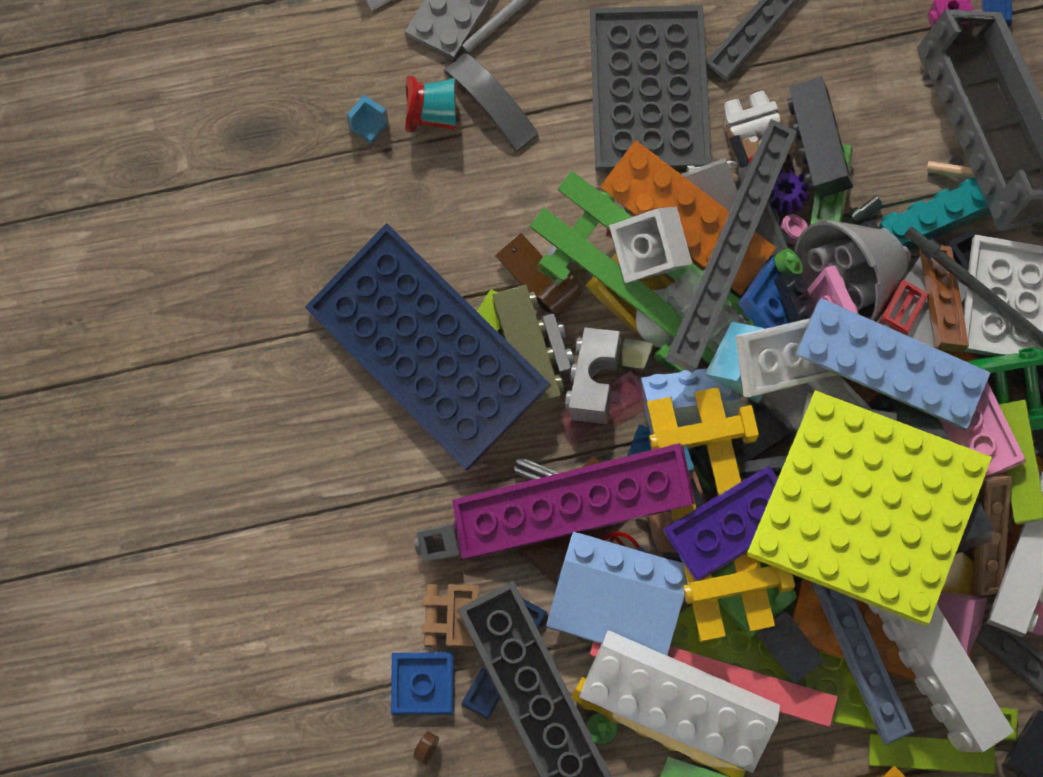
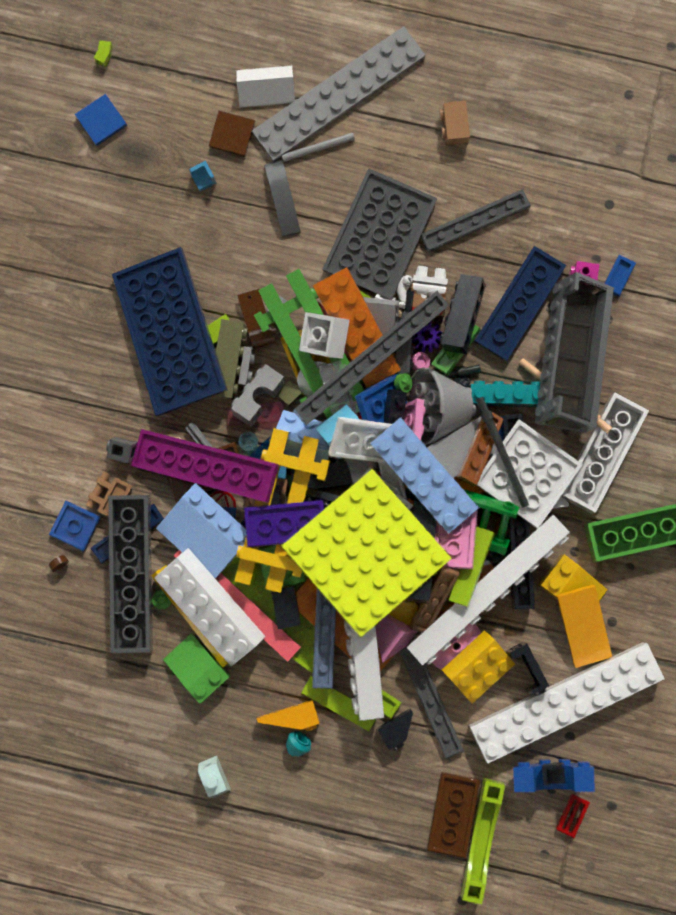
camera: 25 degrees right, 10 degrees up
hat [405,76,456,133] -> none
red tile [878,279,929,336] -> none
none -> blue tile [75,94,127,146]
none -> lime piece [94,40,113,67]
none -> reddish brown tile [209,110,255,157]
none -> clear light blue wheel [239,432,259,453]
none -> white arm [396,275,413,303]
none -> dark blue plate [474,246,566,362]

